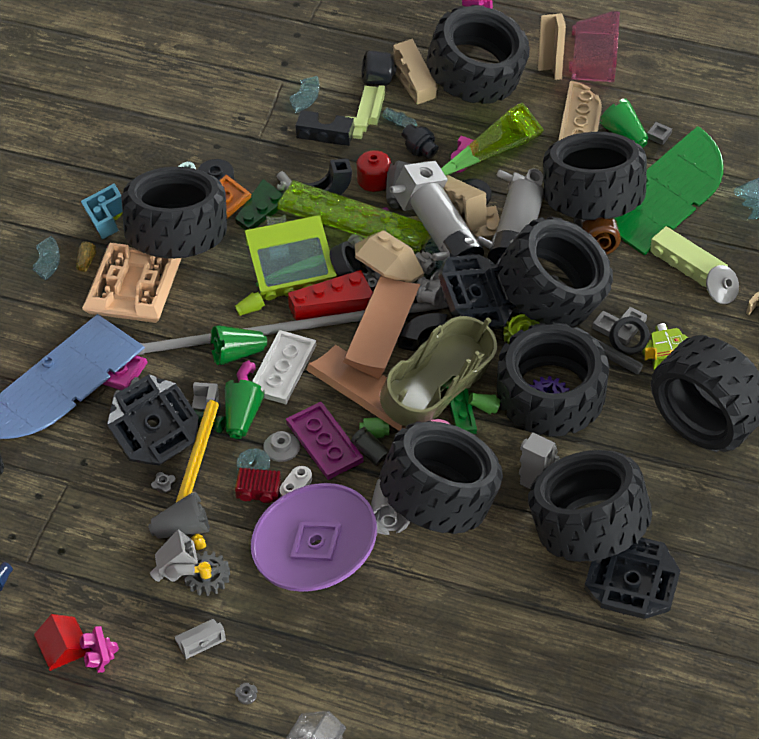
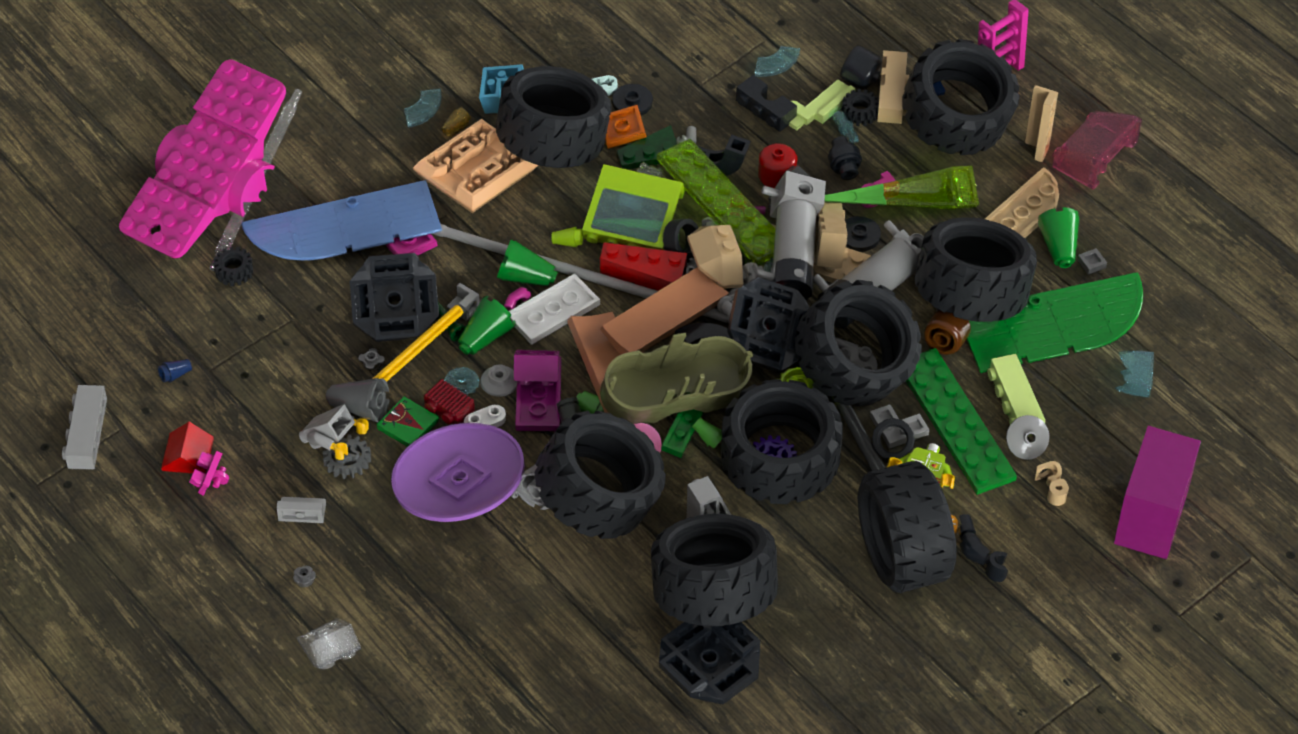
camera: 30 degrees right, 0 degrees up
none -> green tile [377,396,439,447]
none -> magenta slope [514,350,560,385]
none -> black tyre [842,89,879,126]
none -> green plate [906,348,1017,495]

